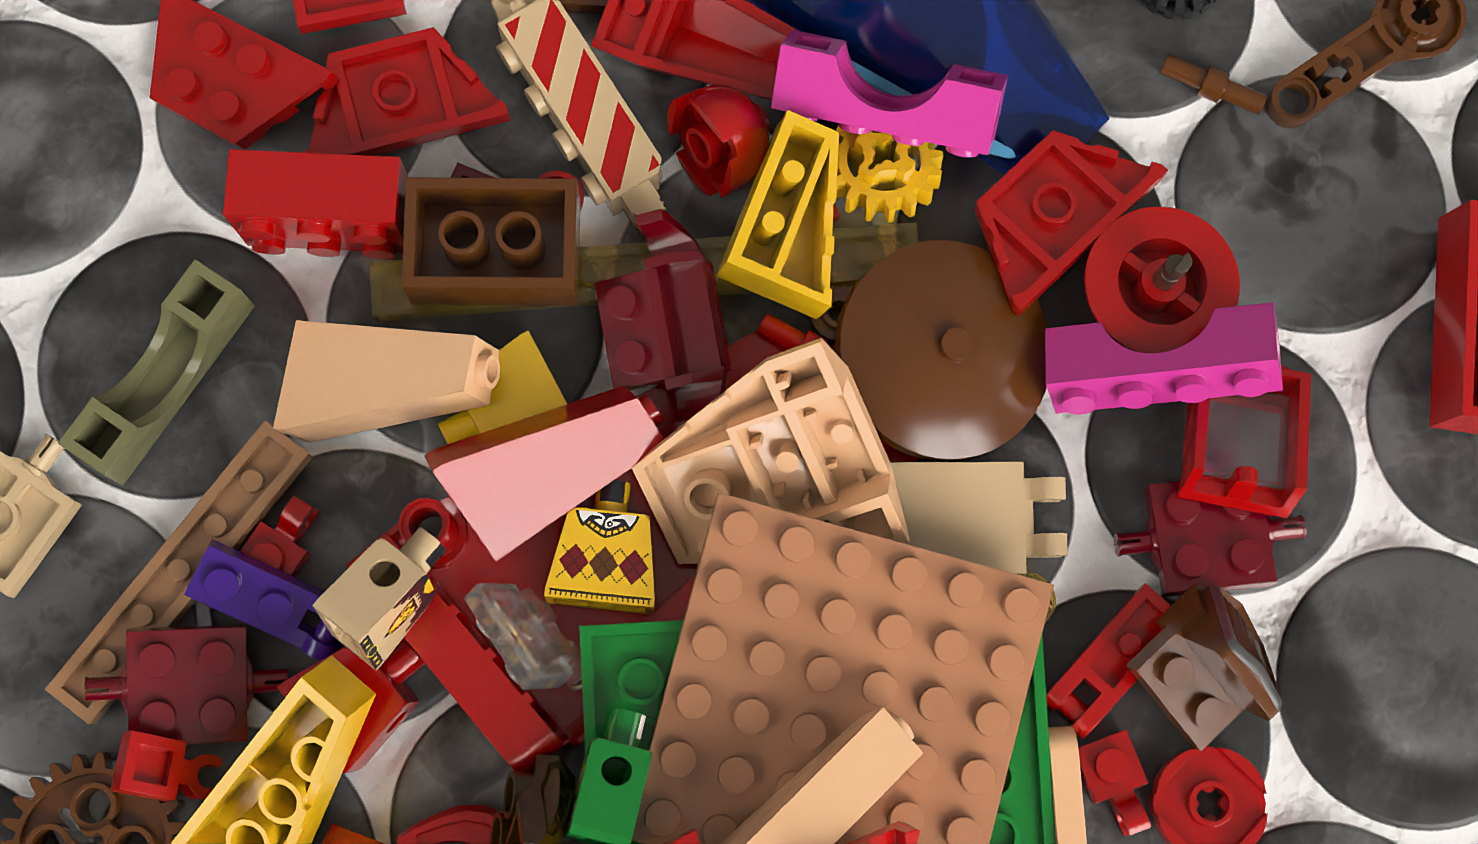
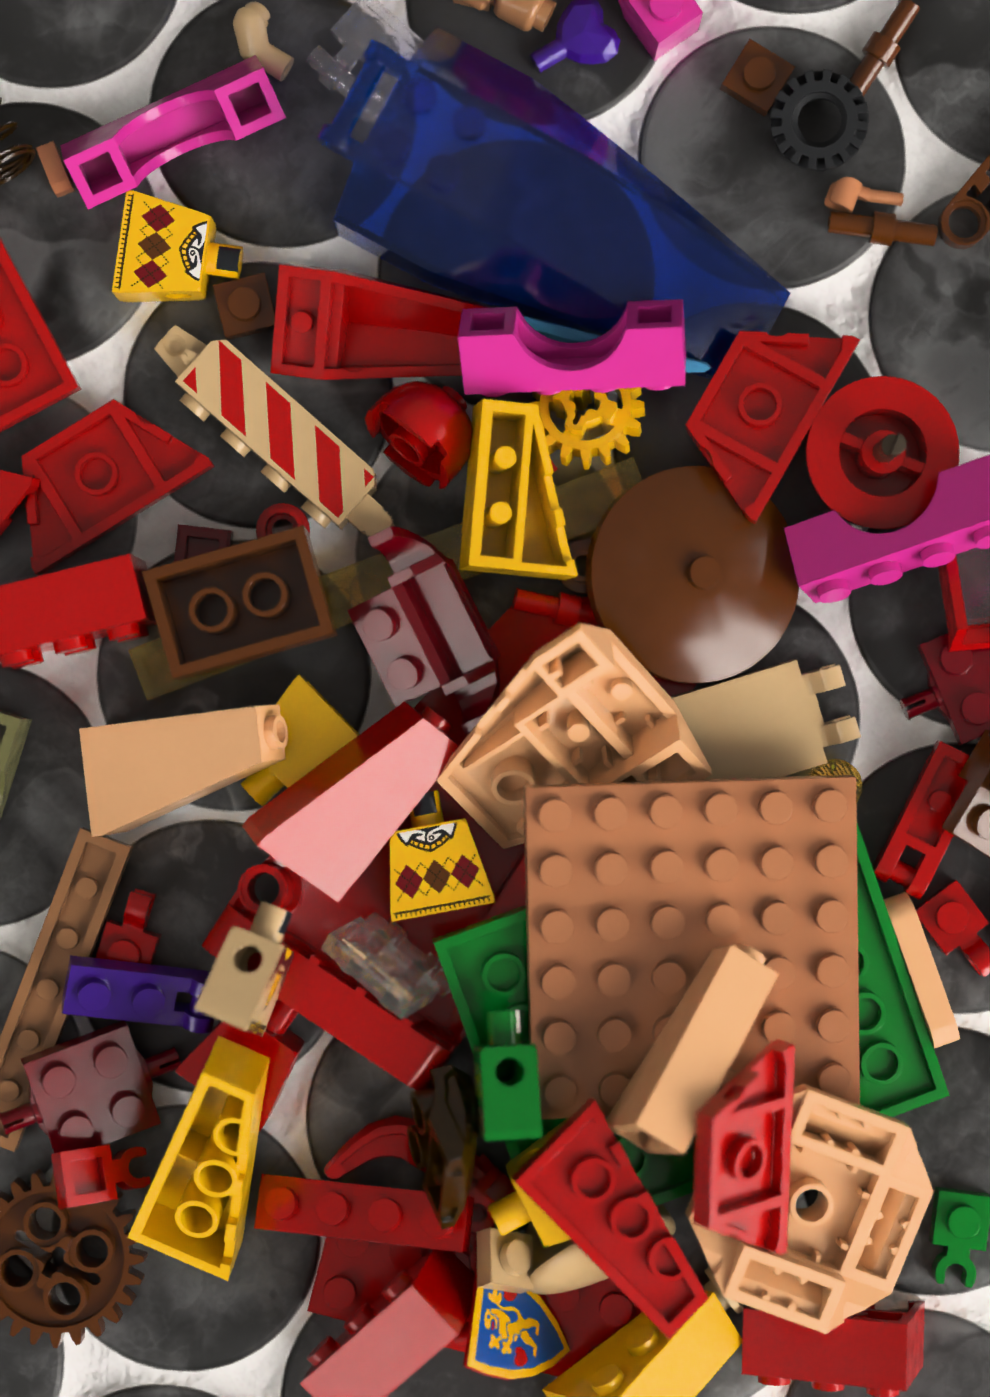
camera: 10 degrees left, 10 degrees up
none -> nougat hand [824,177,904,214]

